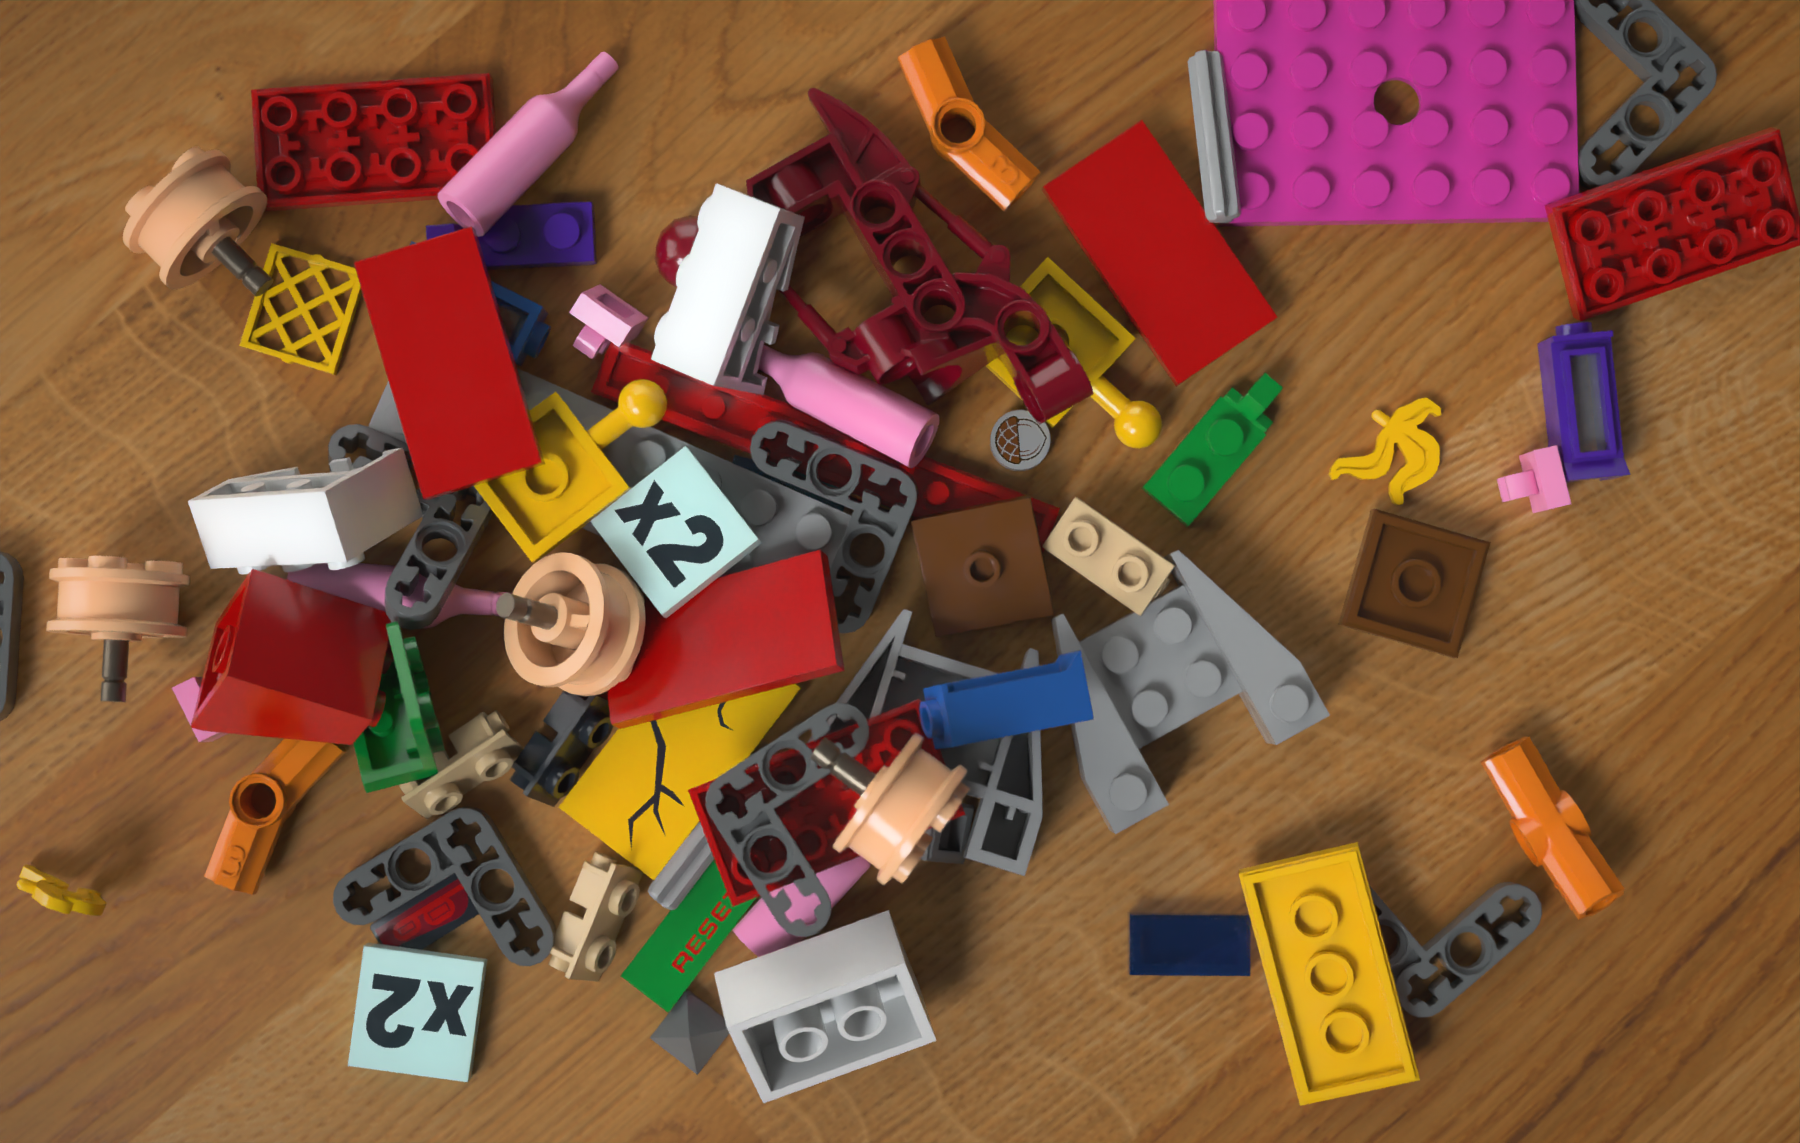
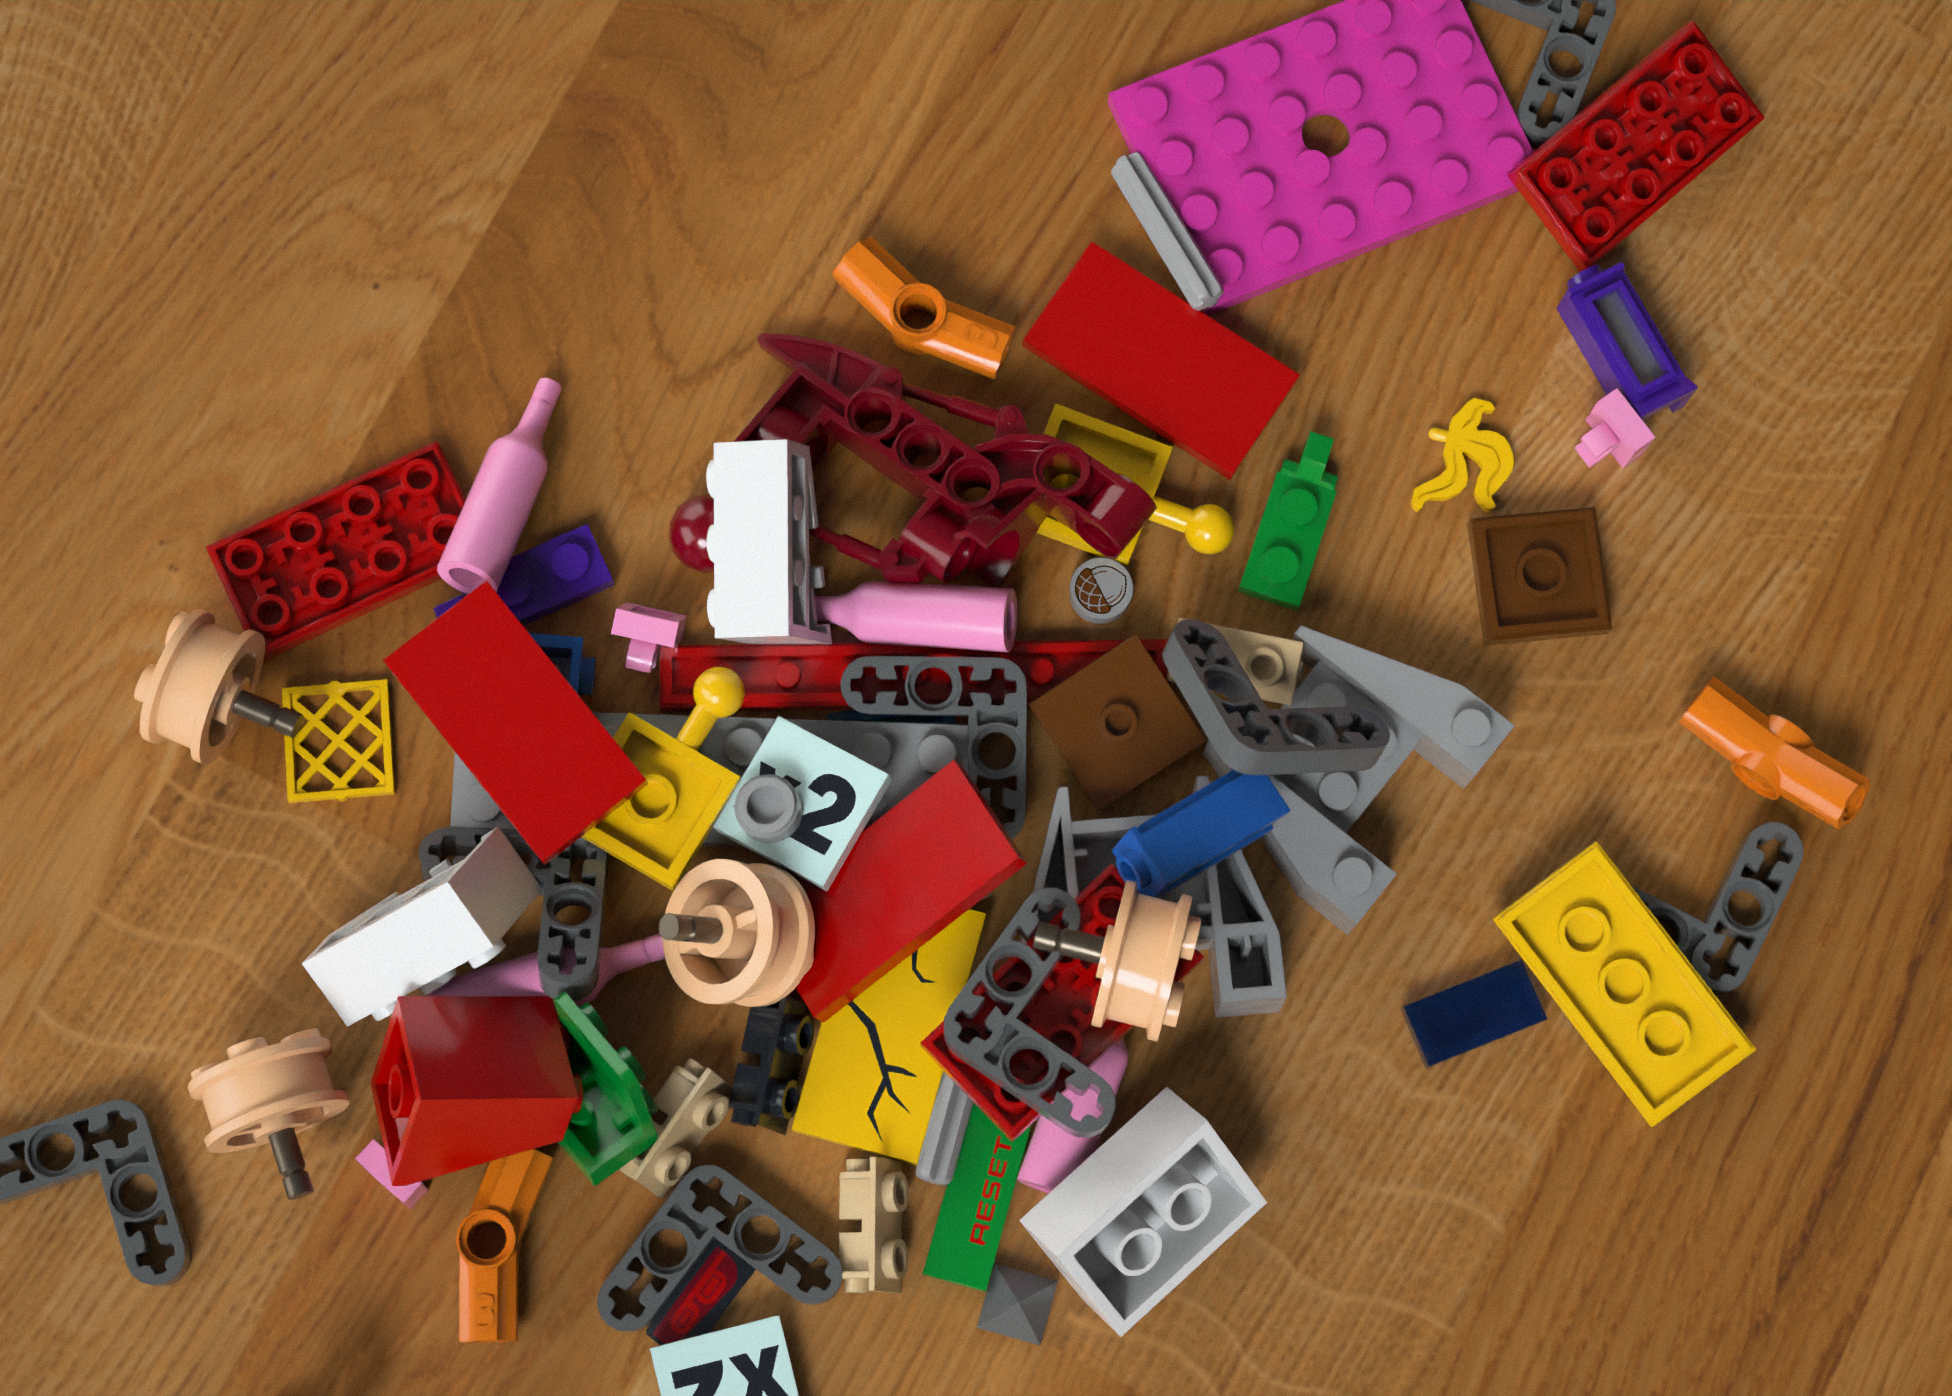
camera: 25 degrees left, 10 degrees down
dark grey slope [921,803,974,864] -> none
none -> light grey tile [734,774,803,843]
none -> dark grey beam [1162,619,1390,776]

